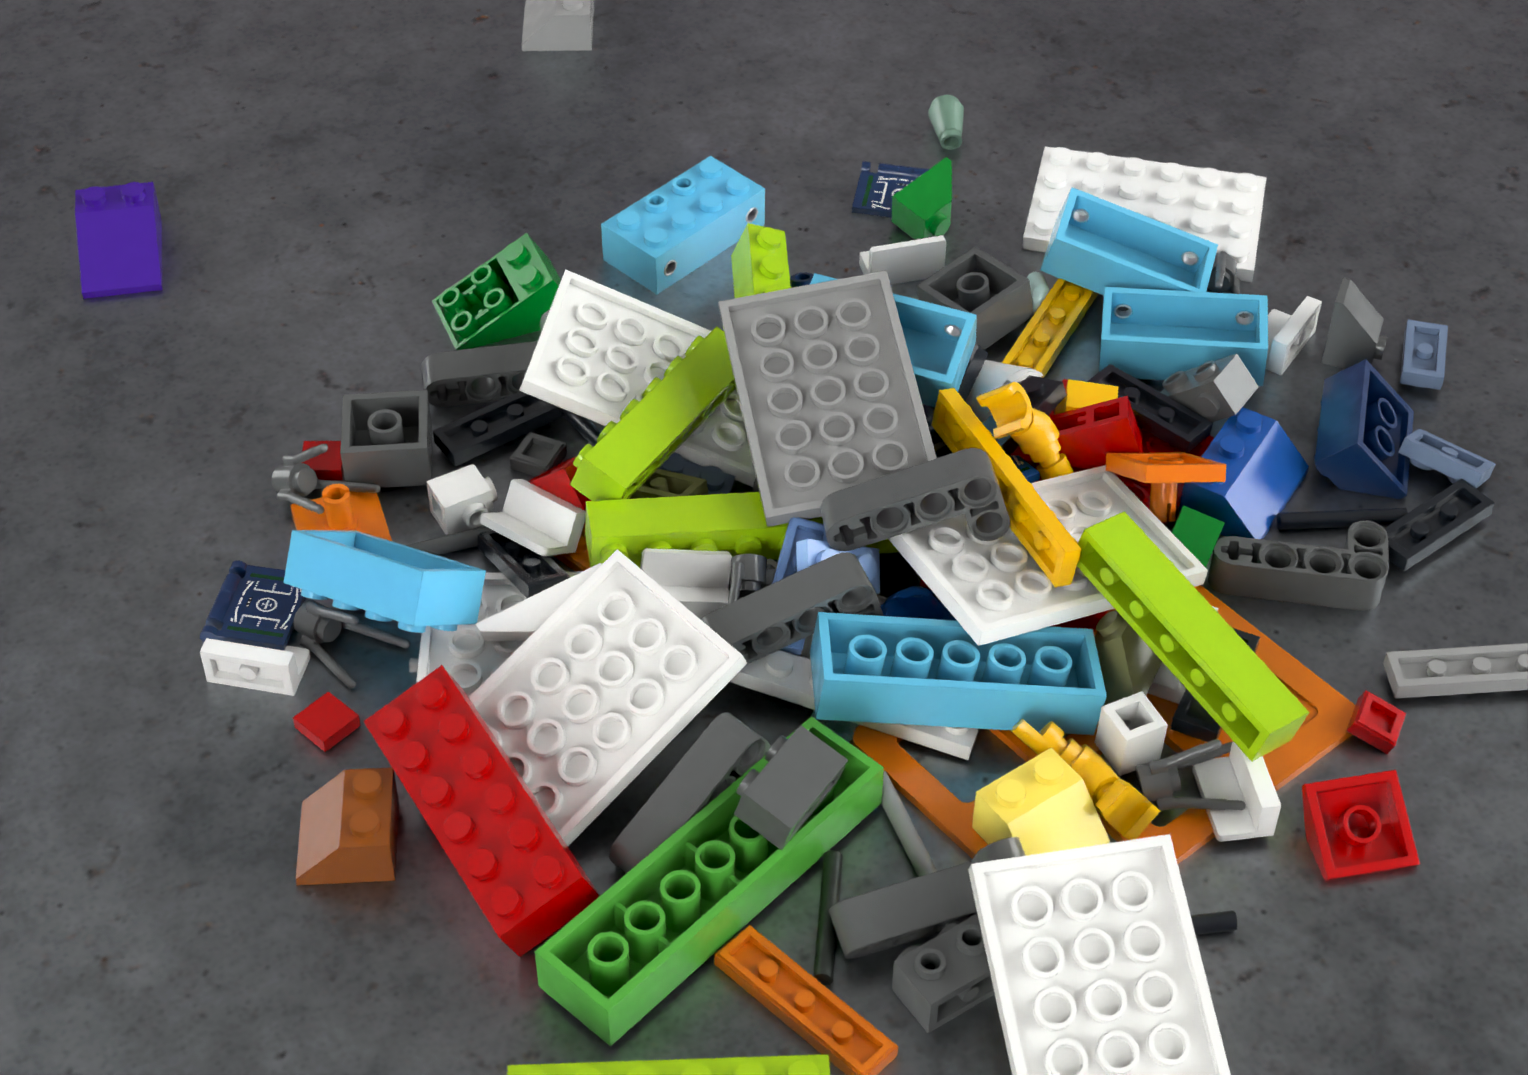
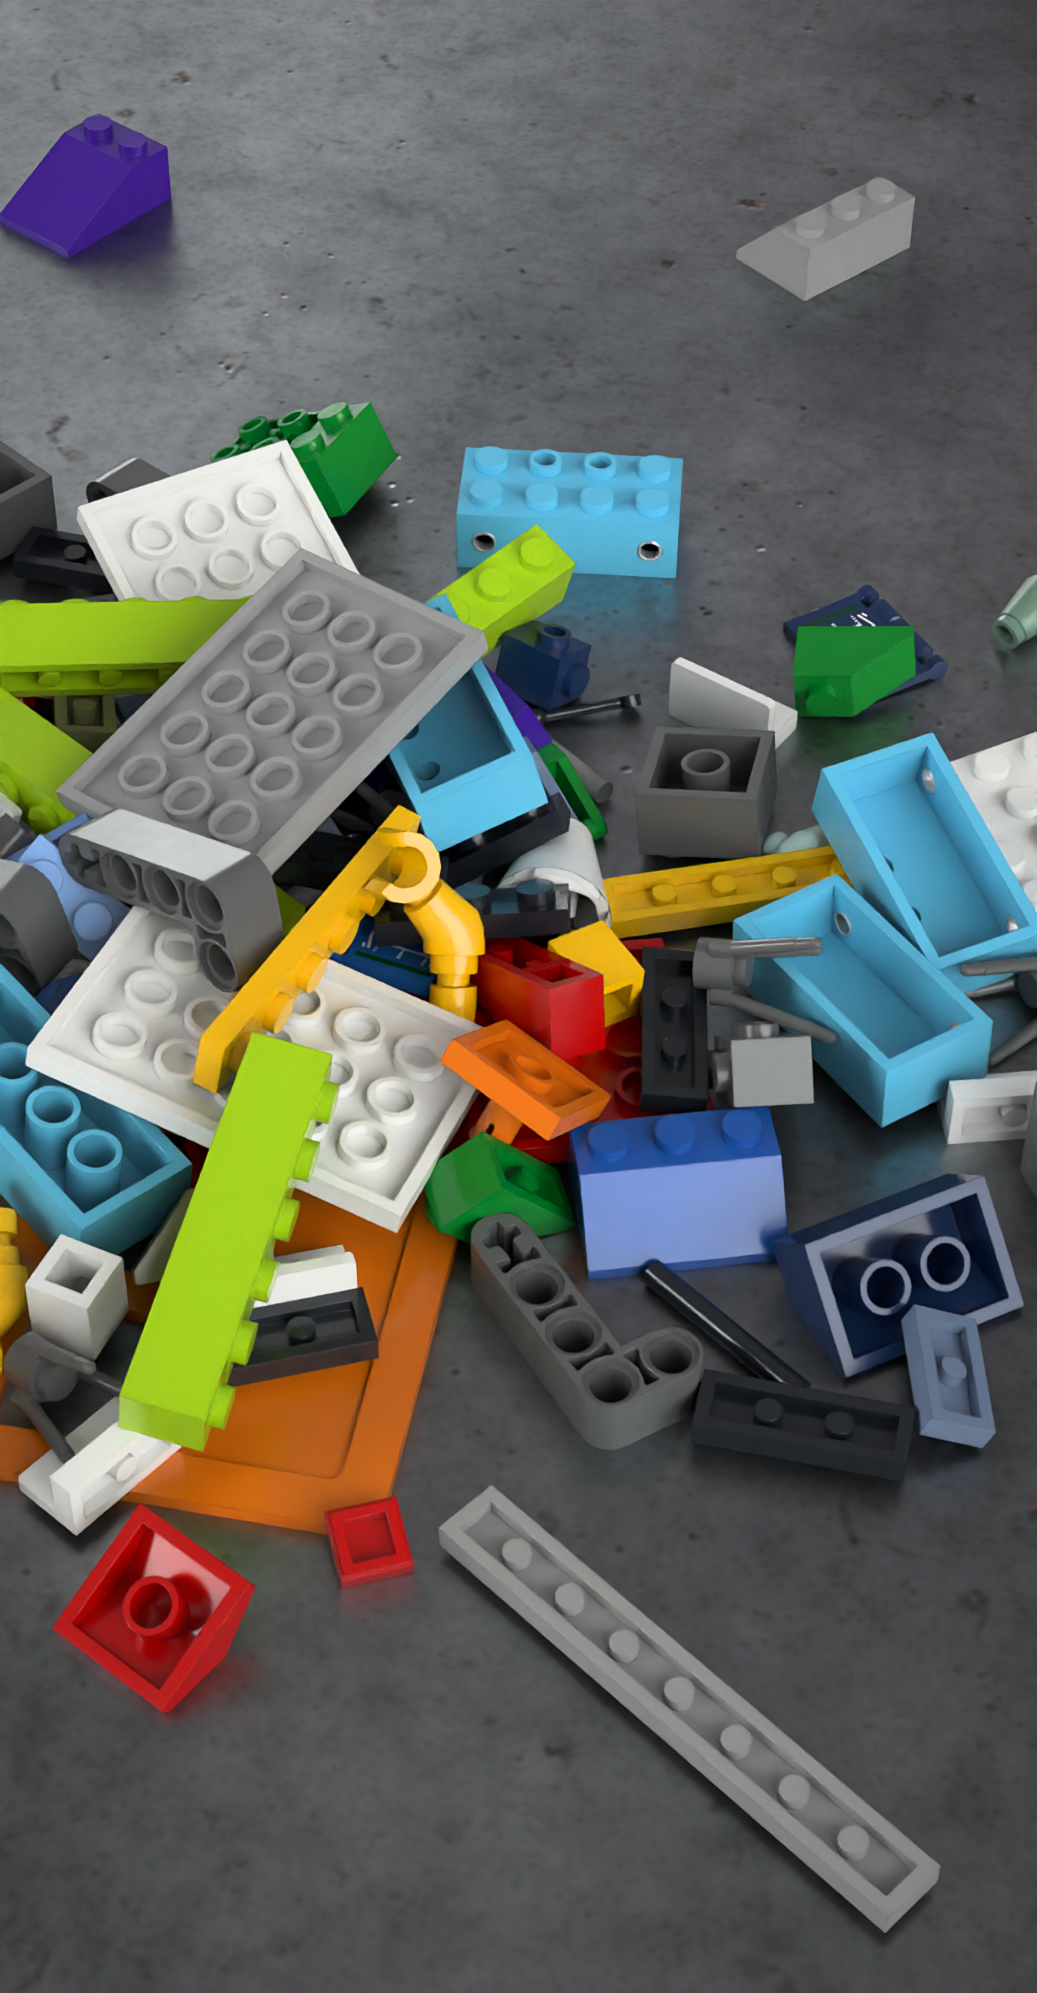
camera: 50 degrees right, 0 degrees up
none -> dark grey plant [692,937,837,1044]

